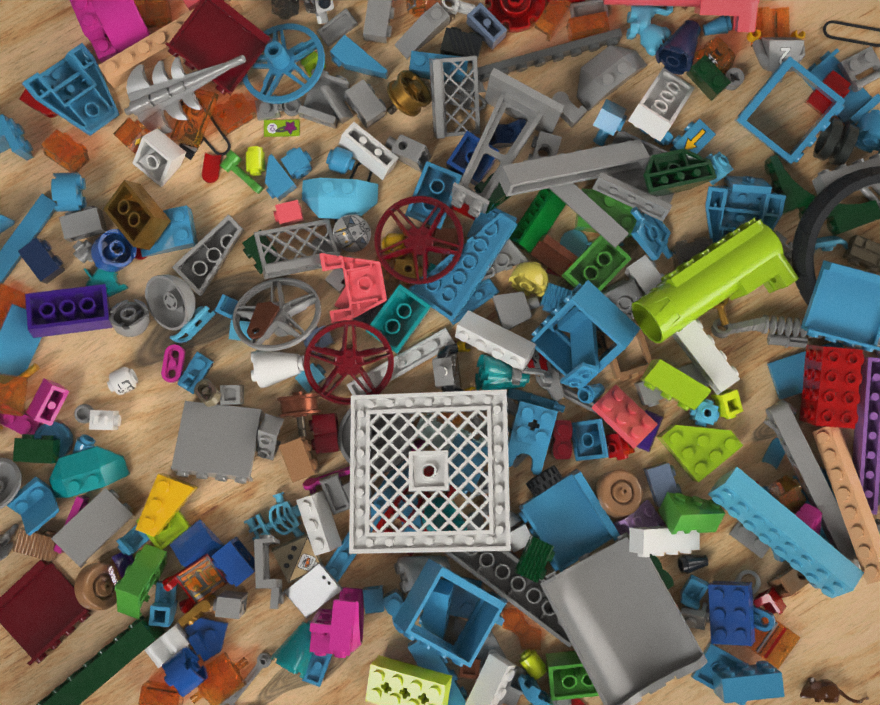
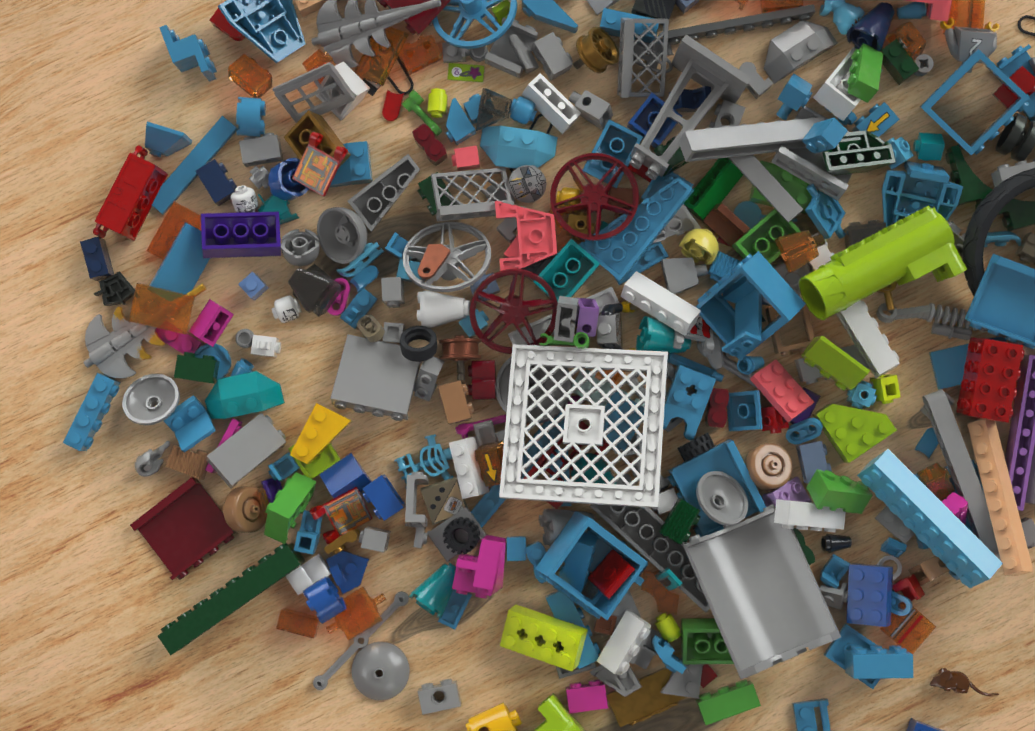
camera: 10 degrees right, 0 degrees up
none -> white head [231,185,258,213]
none -> medium blue brick [238,271,269,300]
none -> light grey piece [273,62,355,123]
none -> clear smoke piece [288,264,341,317]
none -> flag [292,132,348,197]
none -> dark azure piece [349,265,379,292]
none -> light grey brick [381,277,405,308]
none -> black tyre [400,326,437,362]
none -> dark red brick [412,124,447,166]
none -> black tyre [443,517,480,555]
none -> clear orange brick [474,441,504,487]
none -> clear smoke slope [476,88,512,131]
none -> bright green brick [539,332,590,349]
none -> light grey brick [553,296,579,342]
none -> medium lavender torso [575,298,599,344]
none -> red tile [588,549,635,599]
none -> teal slope [655,567,682,591]
none -> light grey dish [696,471,748,526]
none -> clear orange torso [775,230,825,273]
none -> dark azure plate [786,418,823,445]
none -> dark azure brick [802,117,848,154]
none -> bright green brick [847,43,883,103]
none -> dark azure tile [880,537,907,558]
none -> teal brick [913,133,945,161]

